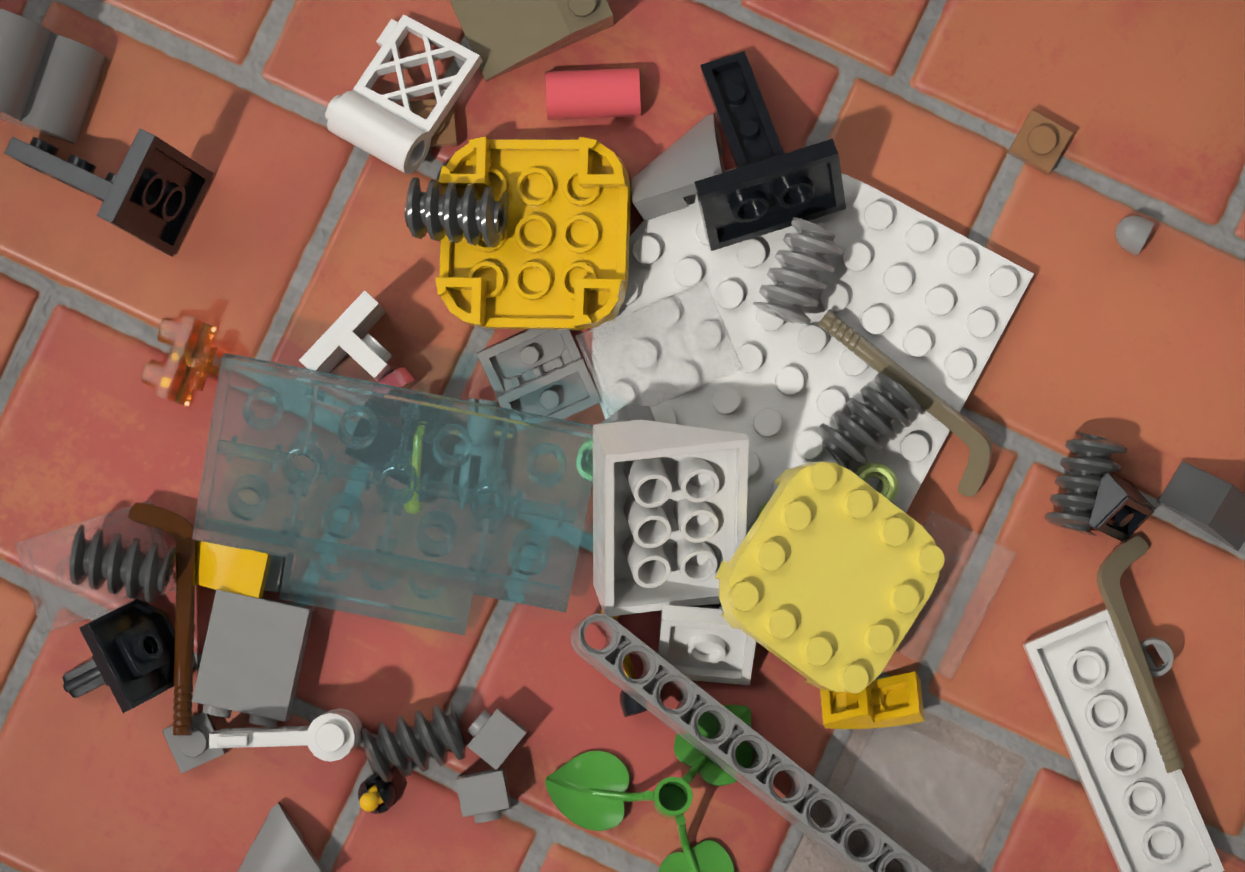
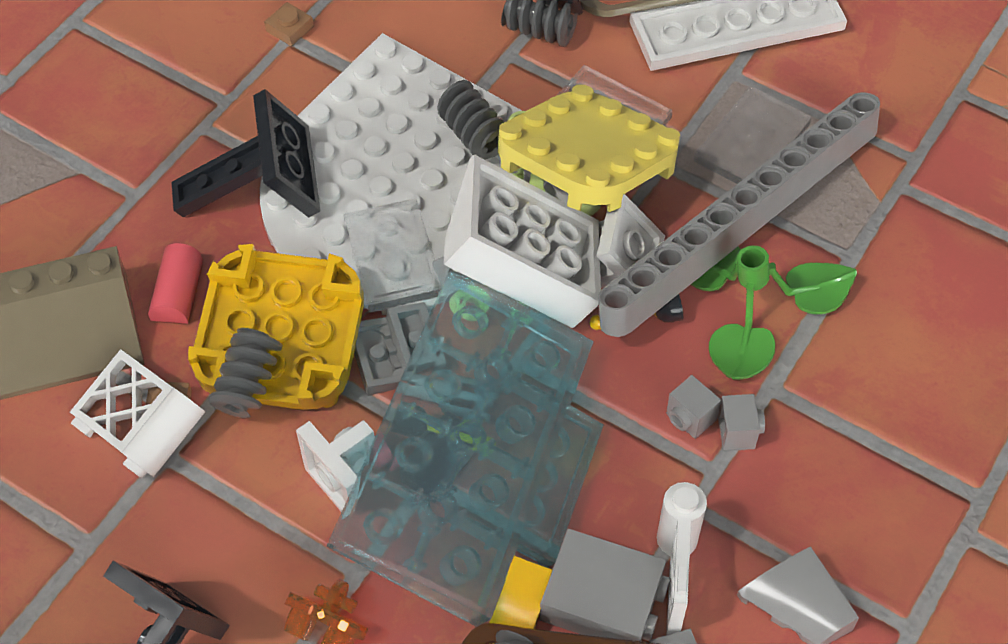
camera: 80 degrees left, 30 degrees down
black hinge [358,775,397,814] -> none
dark grey piece [361,701,466,783] -> none
light grey slope [631,113,725,221] -> none
light grey piece [753,217,843,324] -> none
dark tan piece [817,310,992,497] -> none
yellow slope [820,671,925,729] -> none

